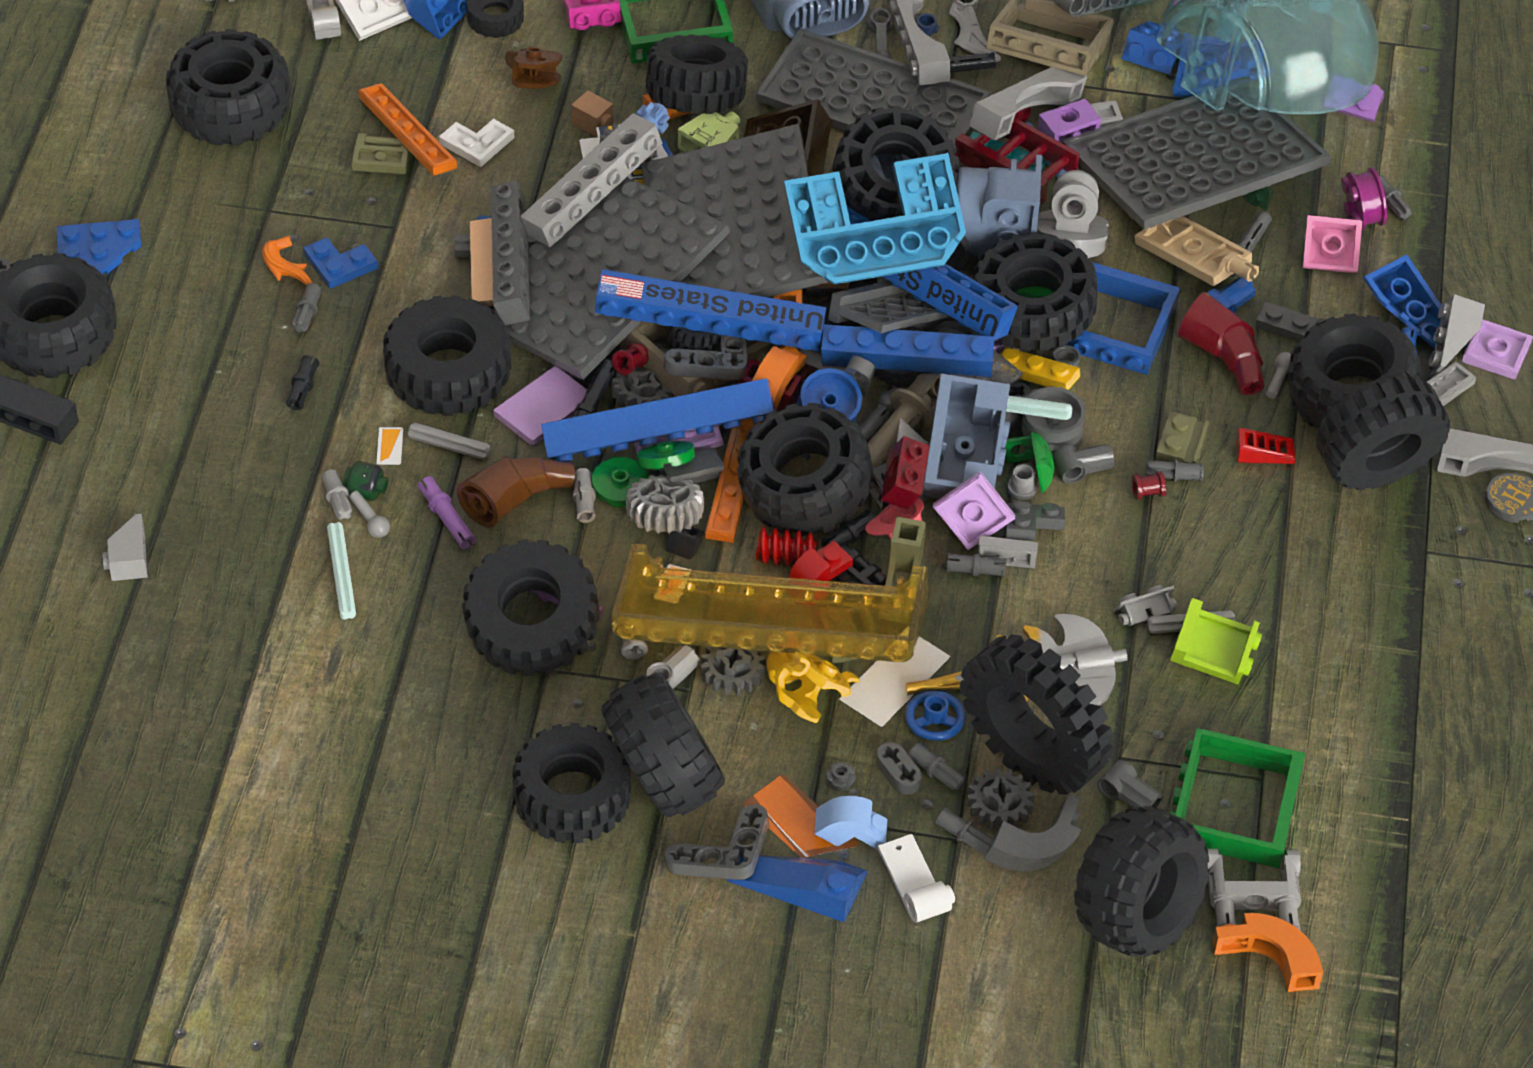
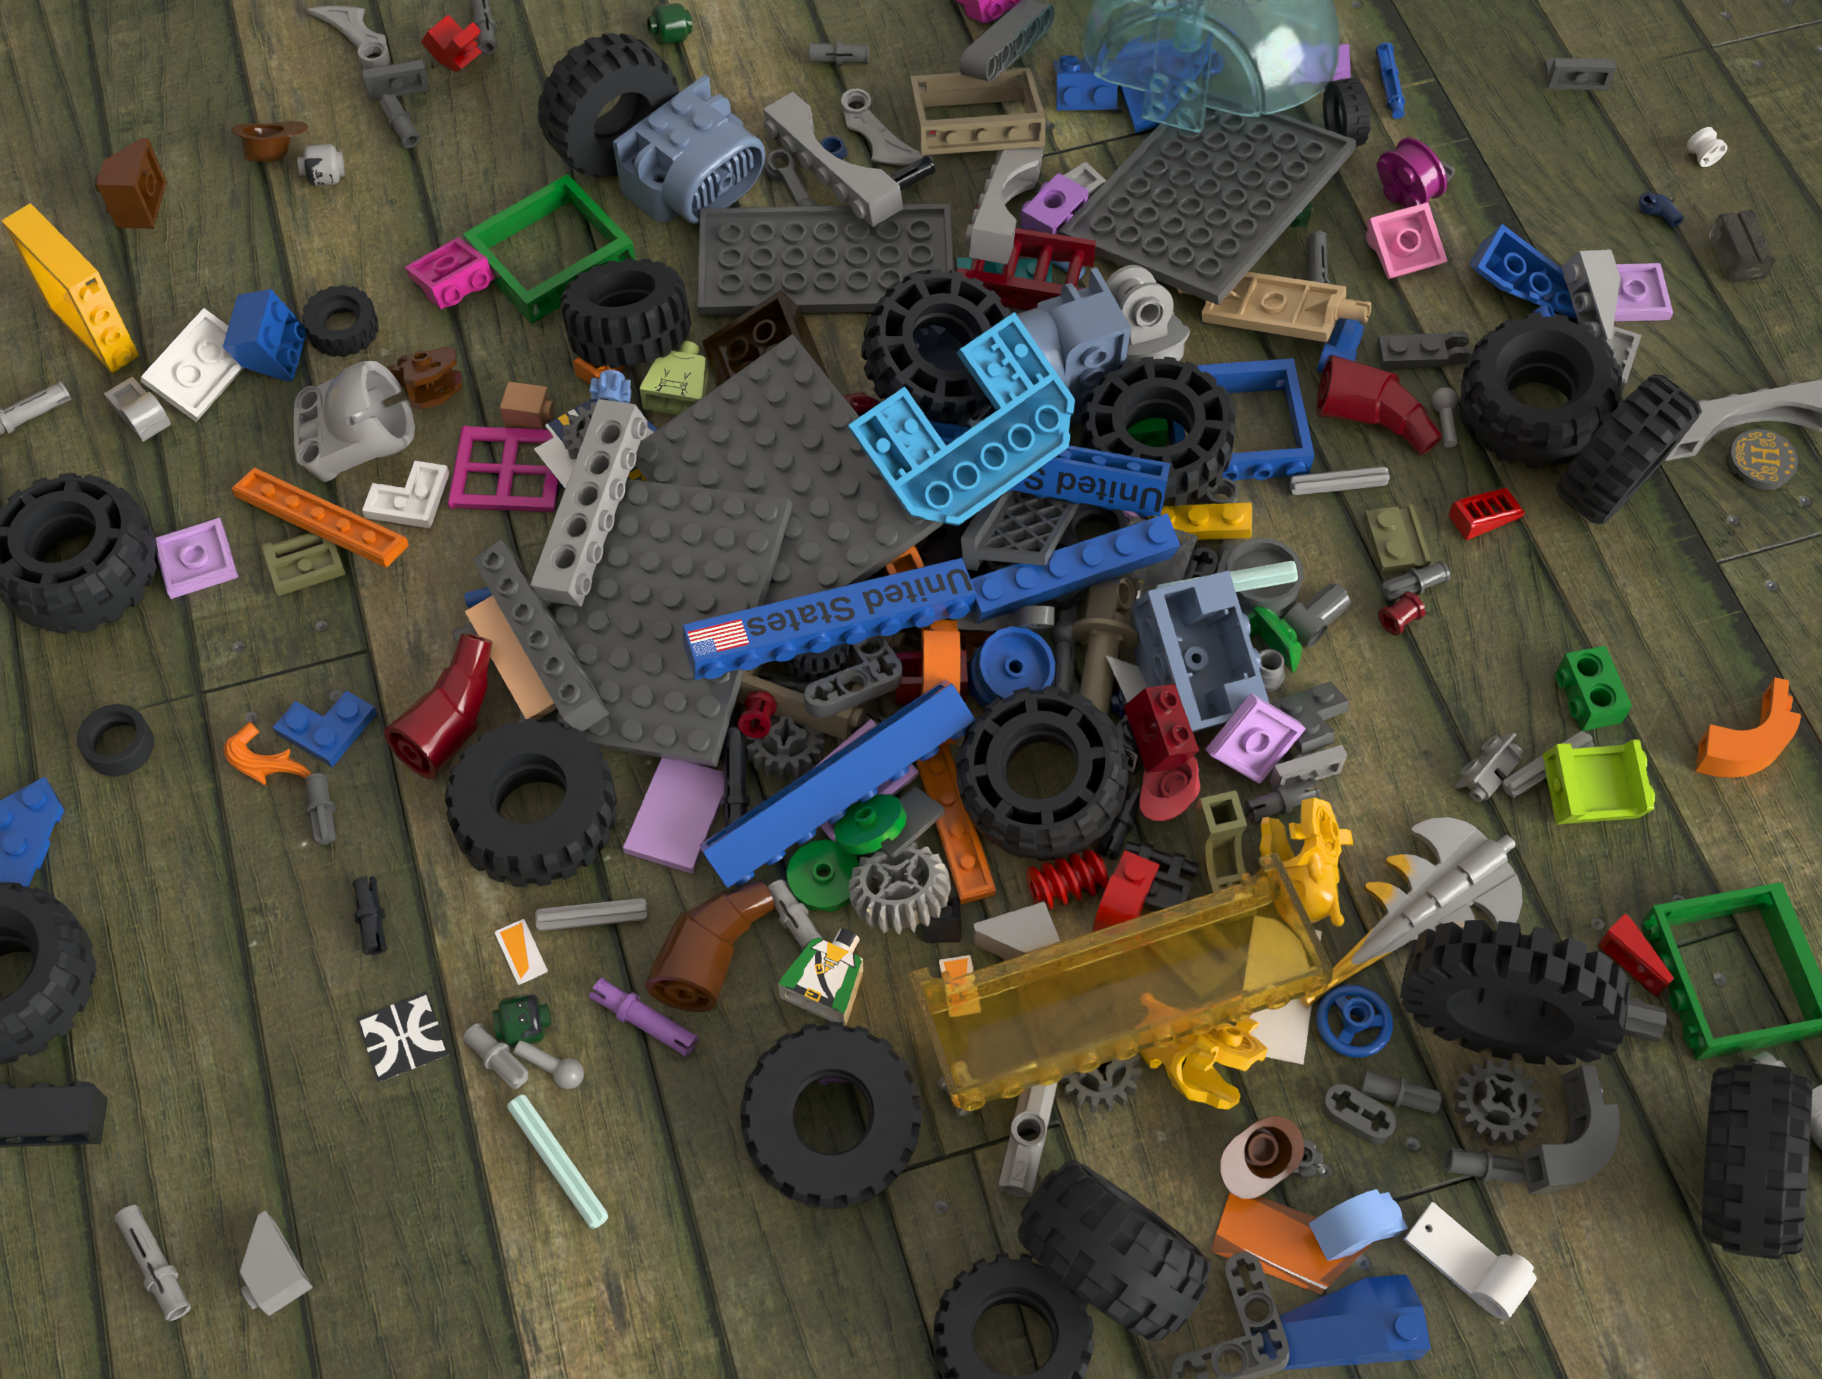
camera: 25 degrees left, 10 degrees up
none -> black tyre [77,704,154,777]
none -> light grey pin [114,1205,191,1321]
none -> lavender tile [156,518,239,599]
none -> light grey piece [294,361,415,482]
none -> sticker [357,991,449,1083]
none -> dark red piece [384,633,493,779]
none -> dark pink window [448,425,560,512]
none -> torso [778,929,863,1026]
none -> light grey slope [972,902,1060,967]
none -> reddish brown piece [1219,1116,1304,1198]
none -> yellow helmet [1259,797,1353,927]
none -> light grey axle [1289,466,1389,495]
none -> black tyre [1322,77,1371,147]
none -> blue piece [1375,42,1405,119]
none -> green brick [1556,645,1632,731]
none -> red slope [1598,914,1674,997]
none -> orange arch [1695,677,1801,778]

